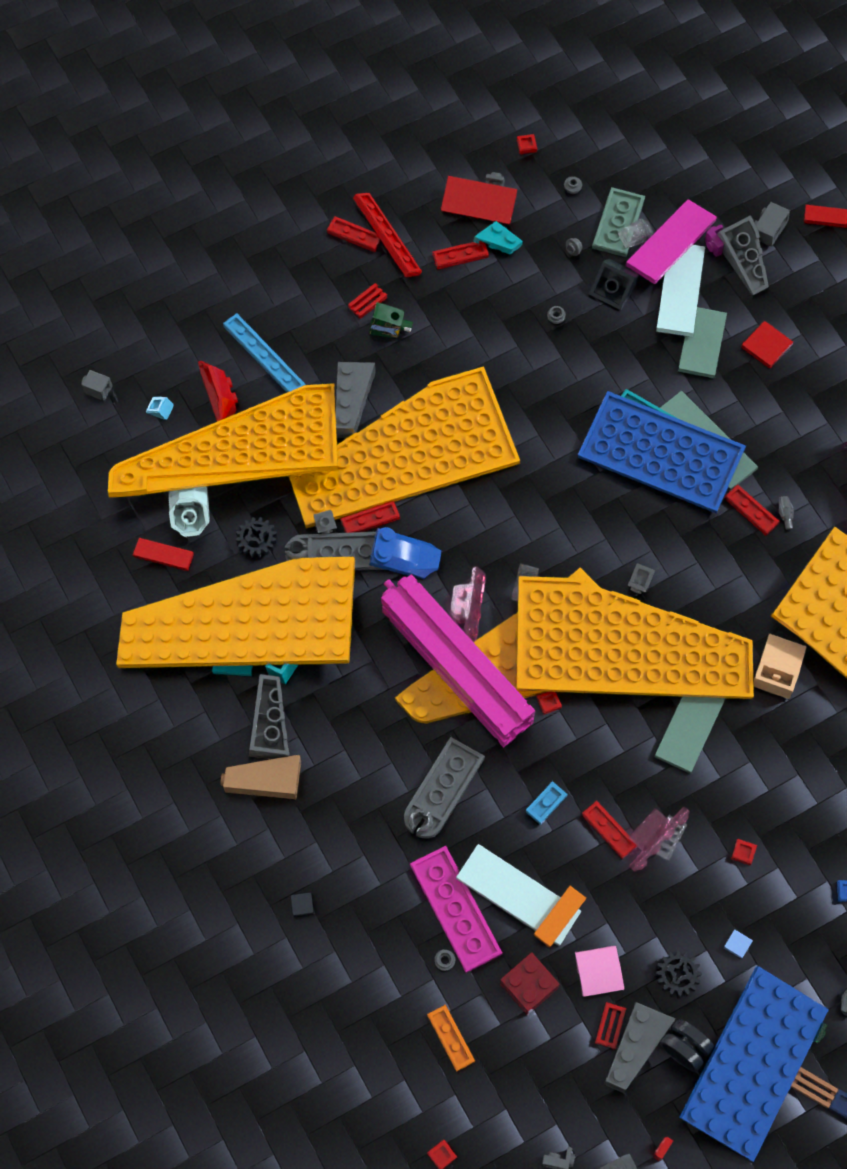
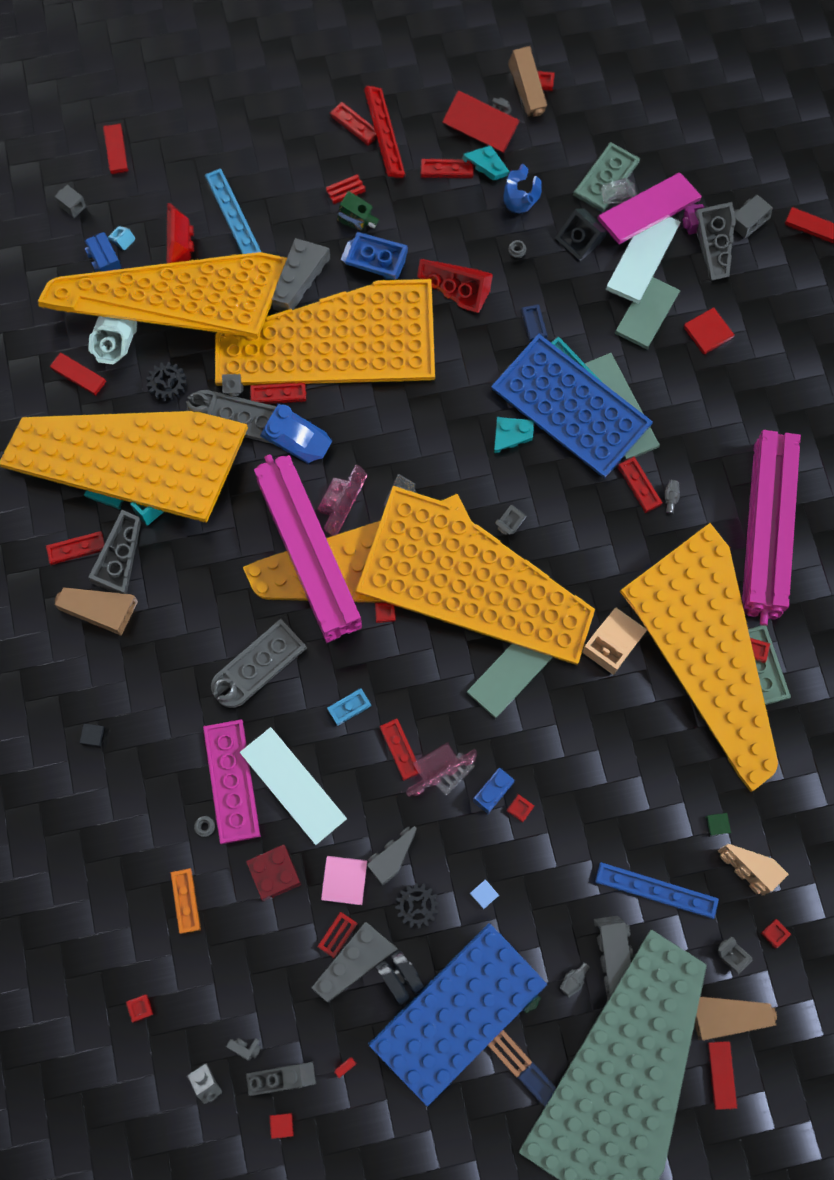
camera: 15 degrees right, 5 degrees up
orange tile [534,886,586,948] -> none
dark grey plate [564,177,582,194] -> none
dark grey plate [566,238,582,256] -> none
none -> red tile [46,531,105,565]
none -> blue brick [84,232,122,272]
none -> red tile [103,124,128,174]
none -> blue slope [341,232,408,280]
none -> dark grey slope [367,826,417,886]
none -> red wedge [417,259,493,313]
none -> blue brick [473,768,515,814]
none -> teal wing [494,417,534,453]
none -> blue piece [503,164,542,213]
none -> medium nougat slope [508,46,547,116]
none -> dark blue tile [521,304,547,342]

